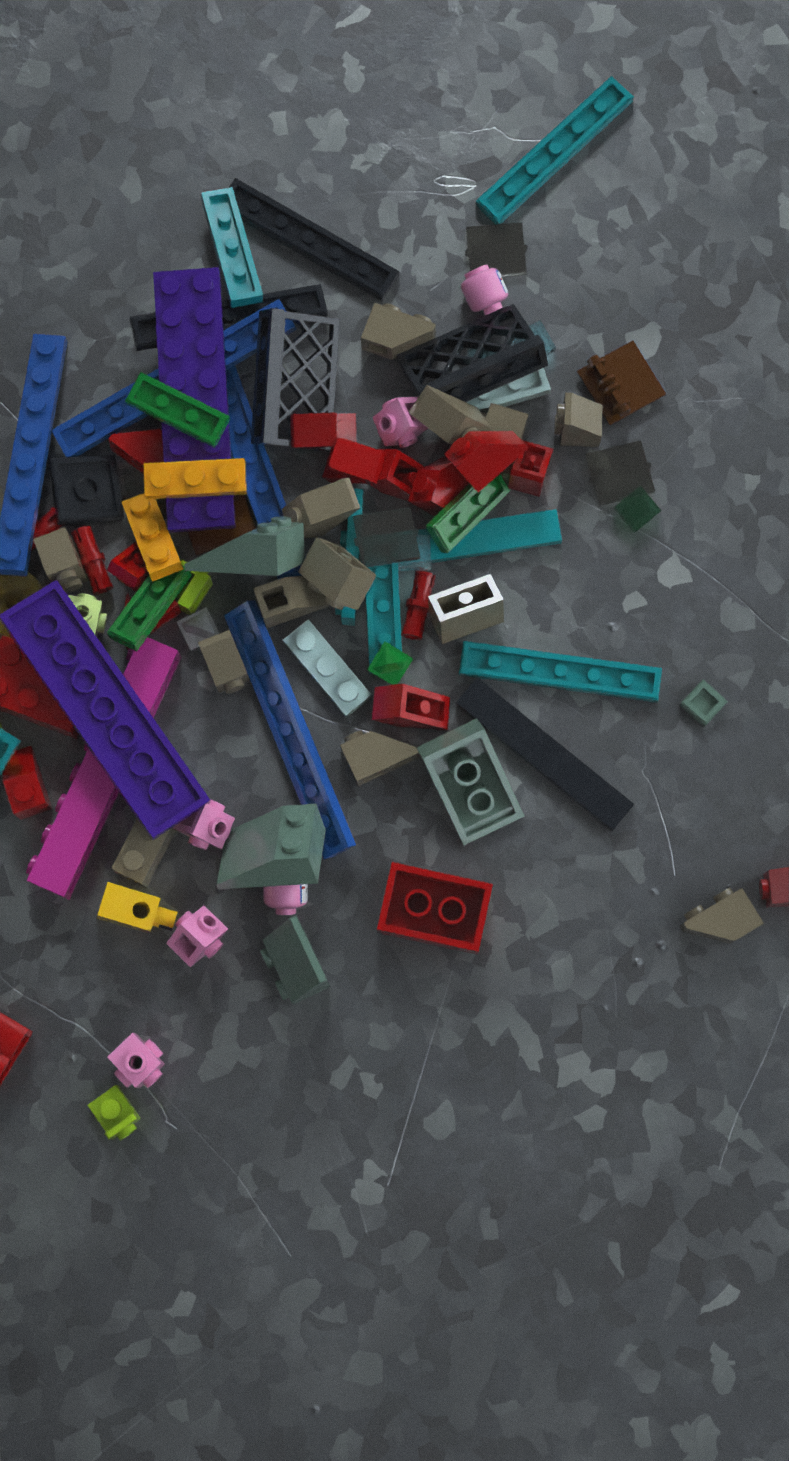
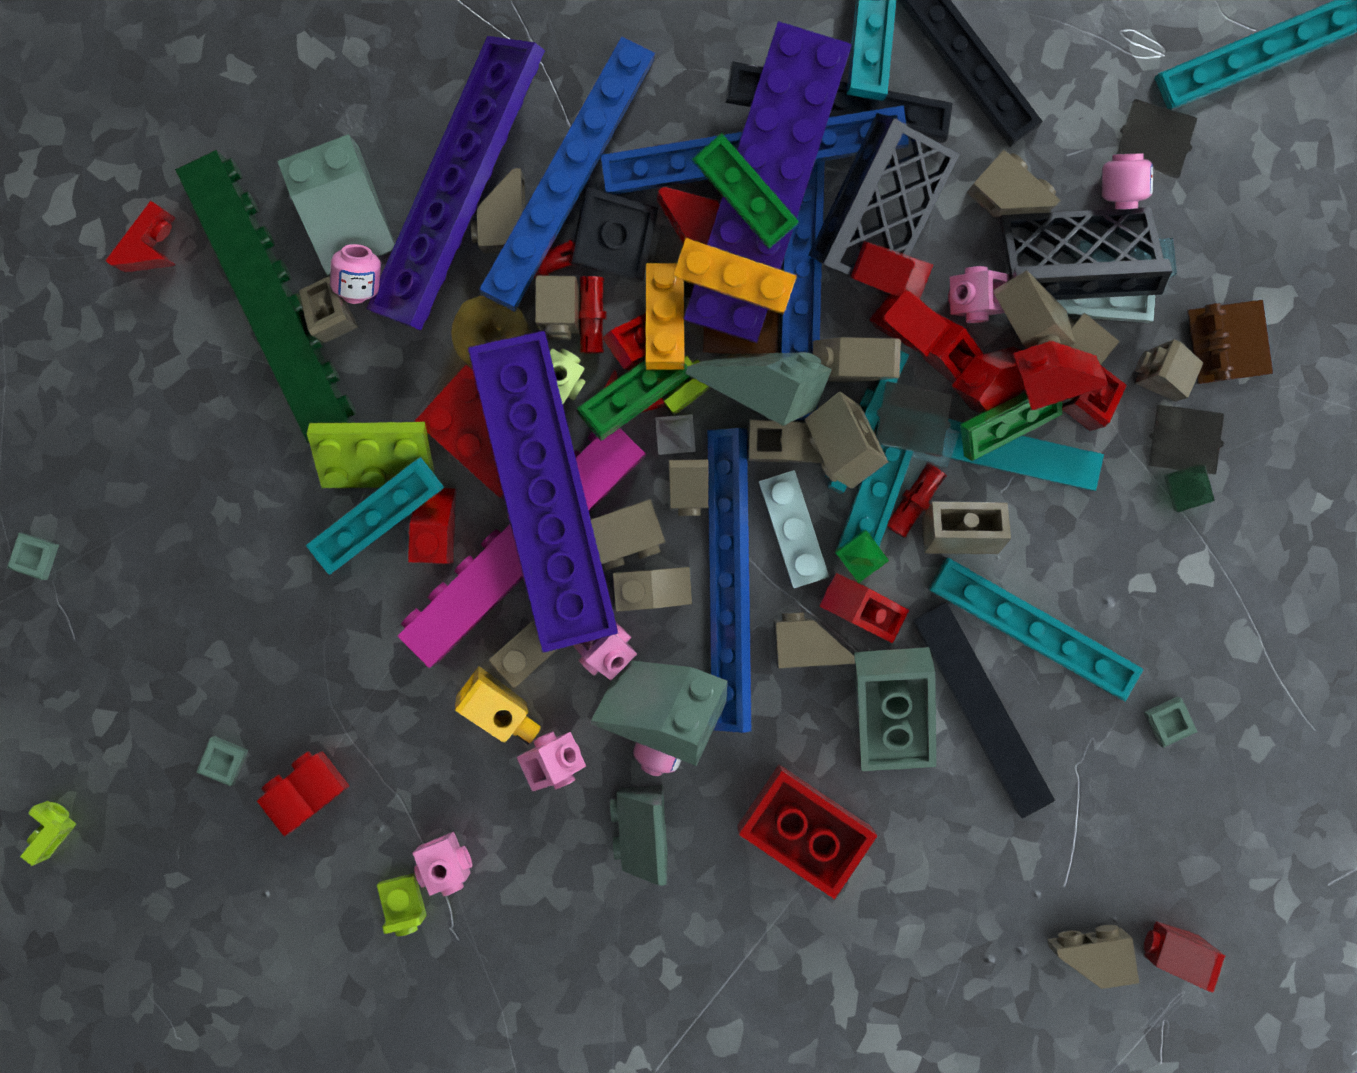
camera: 20 degrees right, 10 degrees up
none -> dark tan brick [591,499,666,571]
none -> dark tan slope [613,567,692,612]

